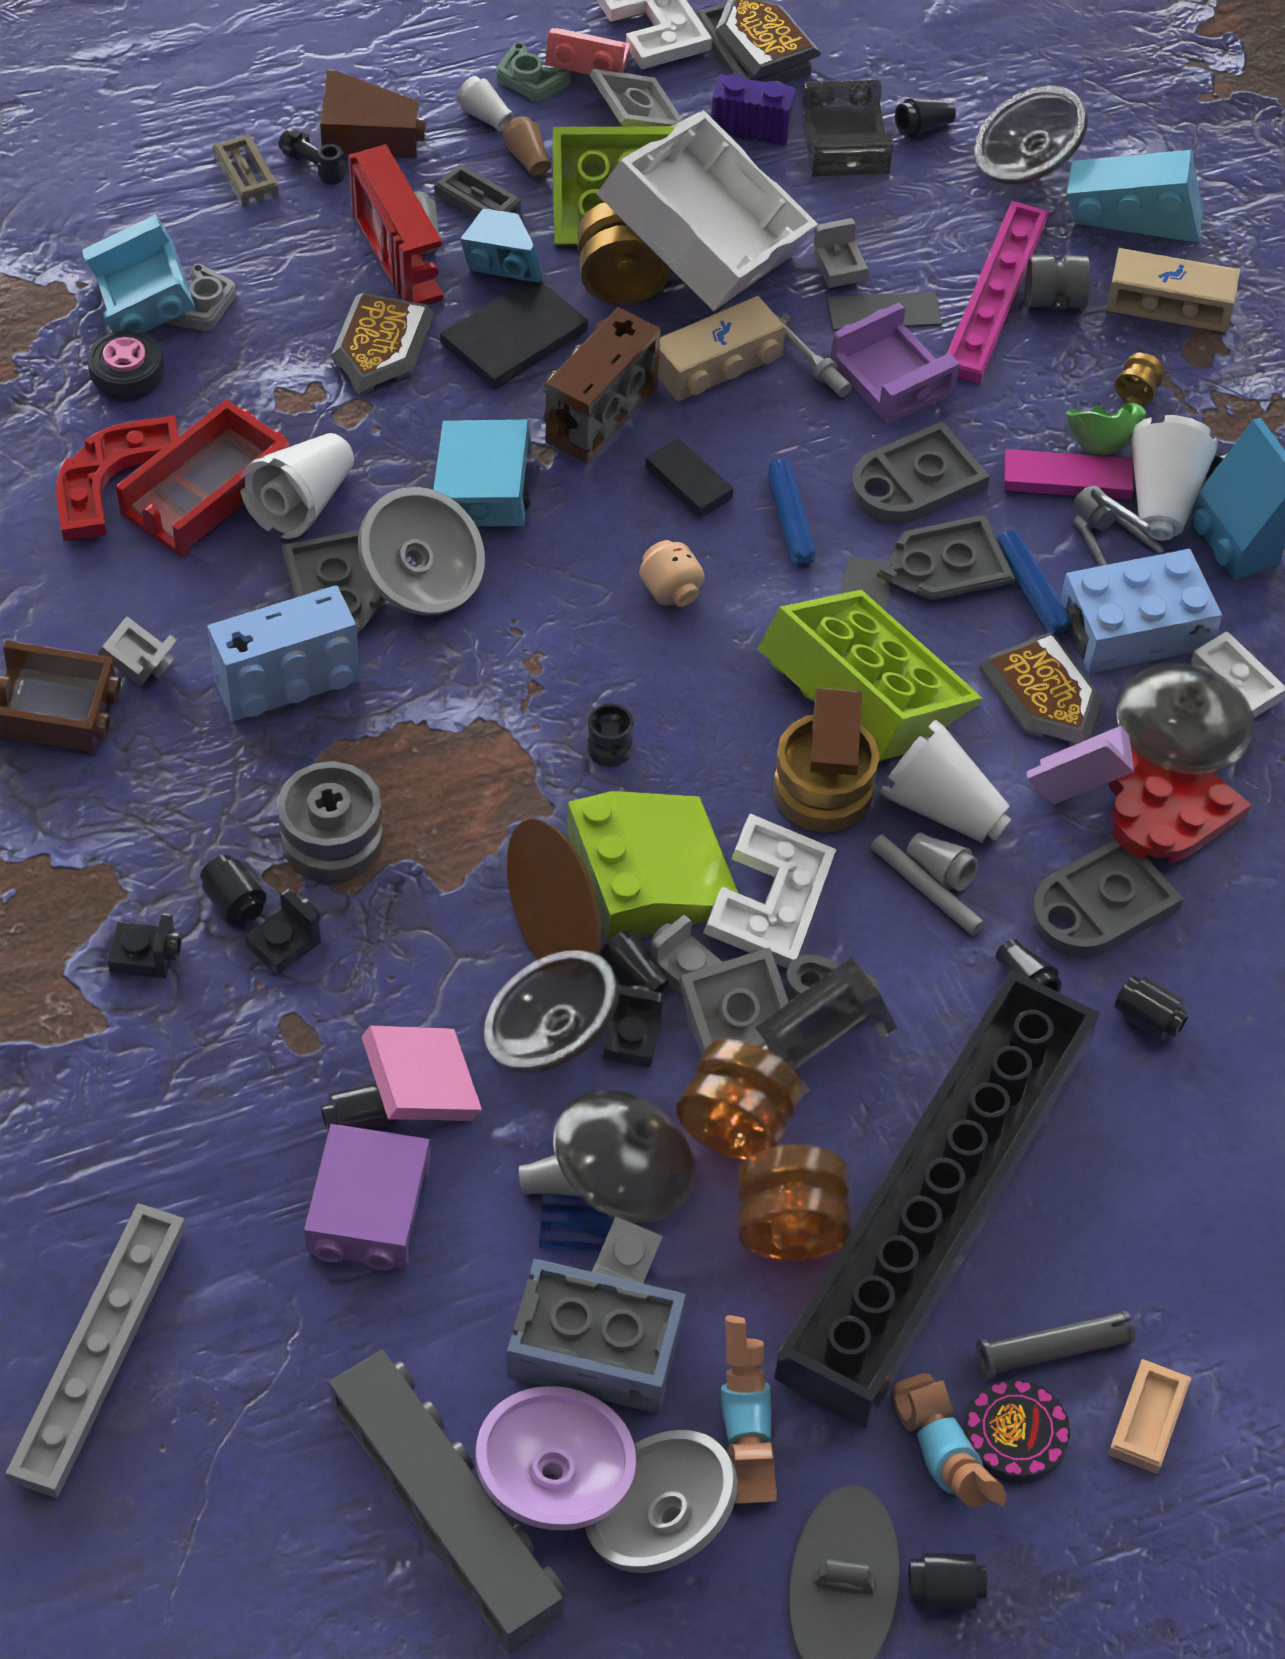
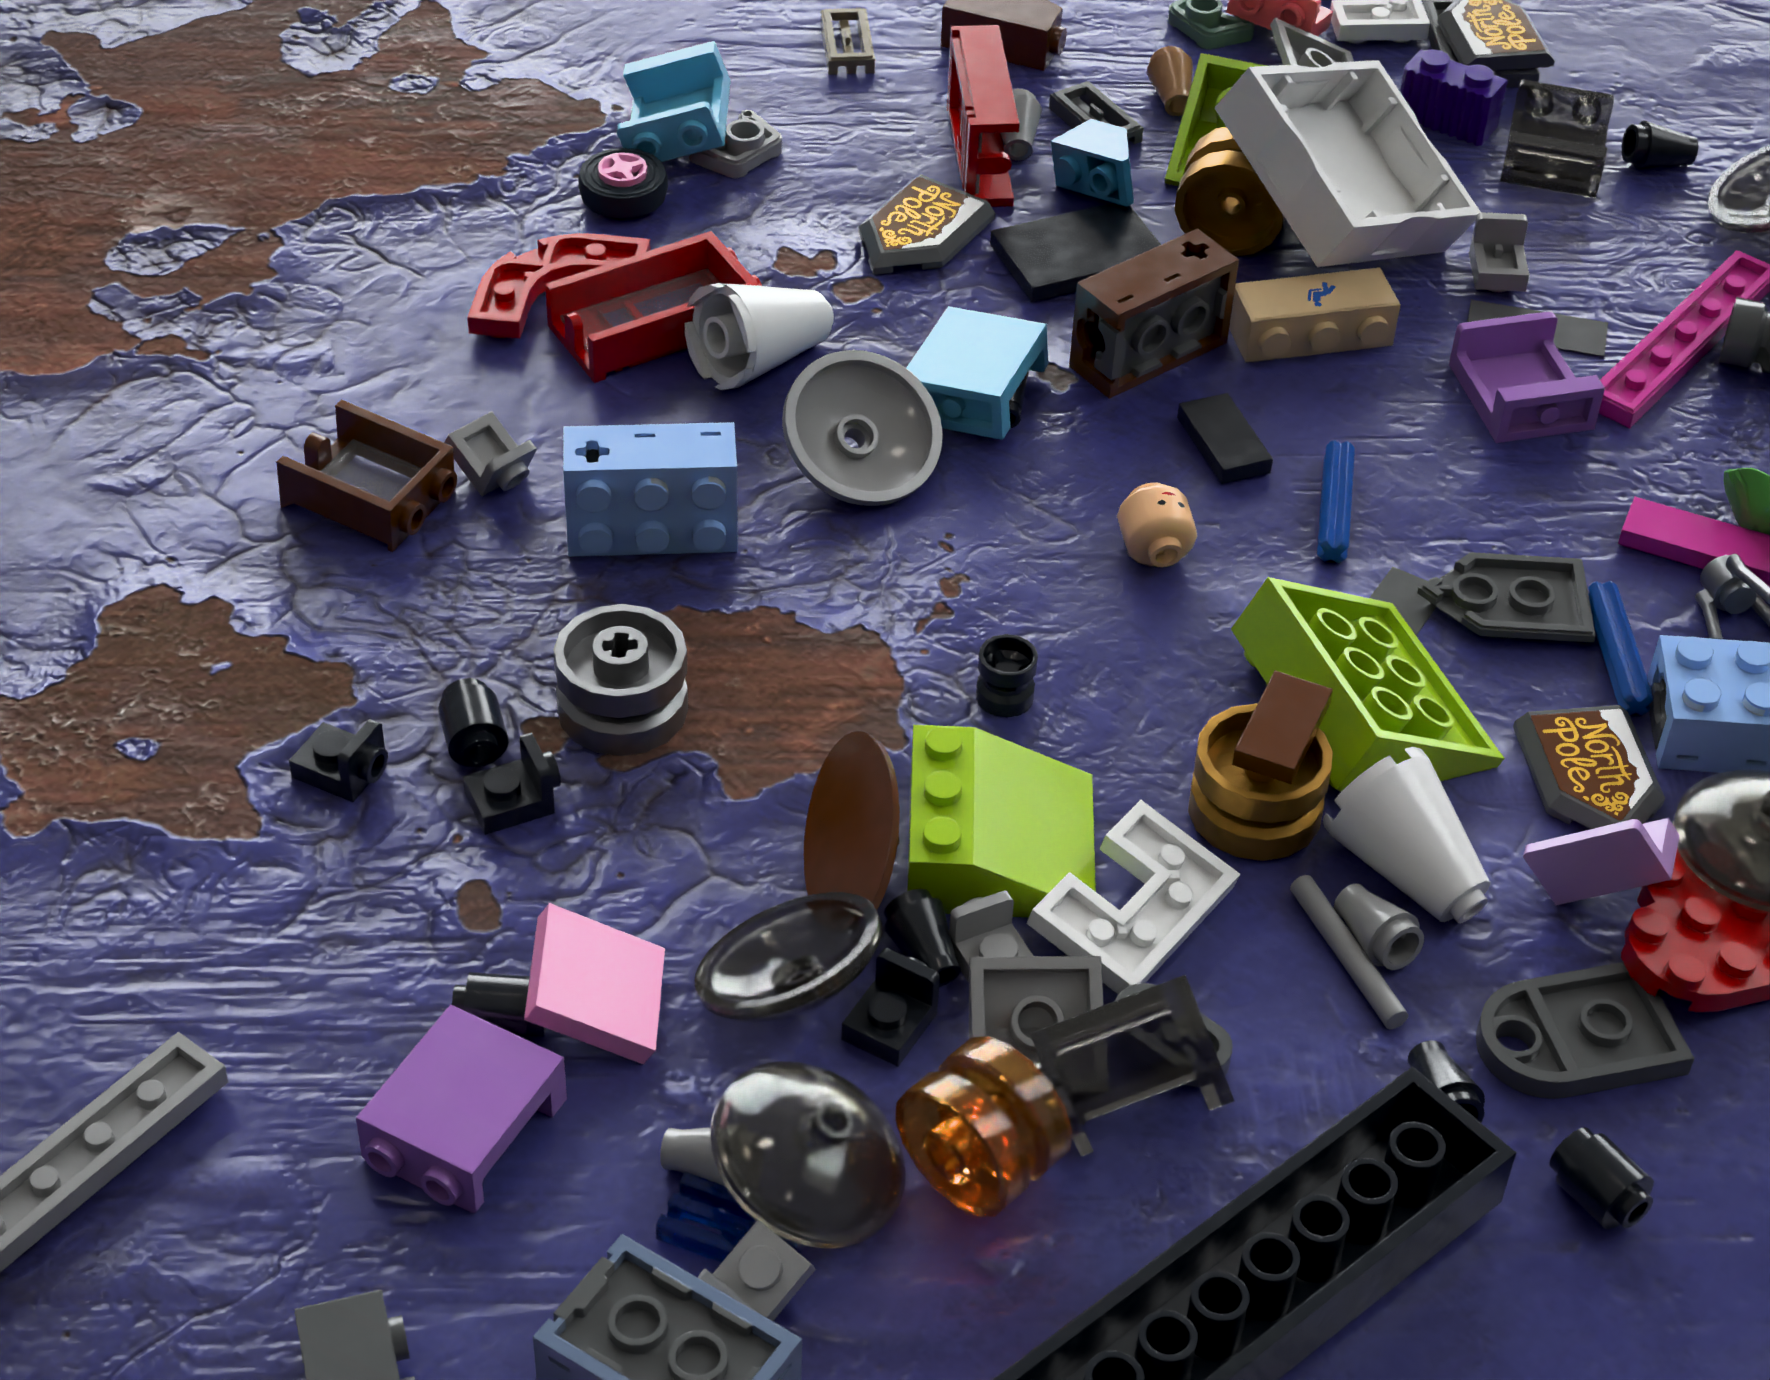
camera: 20 degrees right, 10 degrees down
black bar [278,128,346,185] -> none
dark grey tile [281,530,385,635] -> none
white cone [456,76,514,132] -> none
clear orange wheel [738,1145,851,1261] -> none
light grey piece [776,313,852,397] -> none
dark grey tile [851,421,990,523] -> none

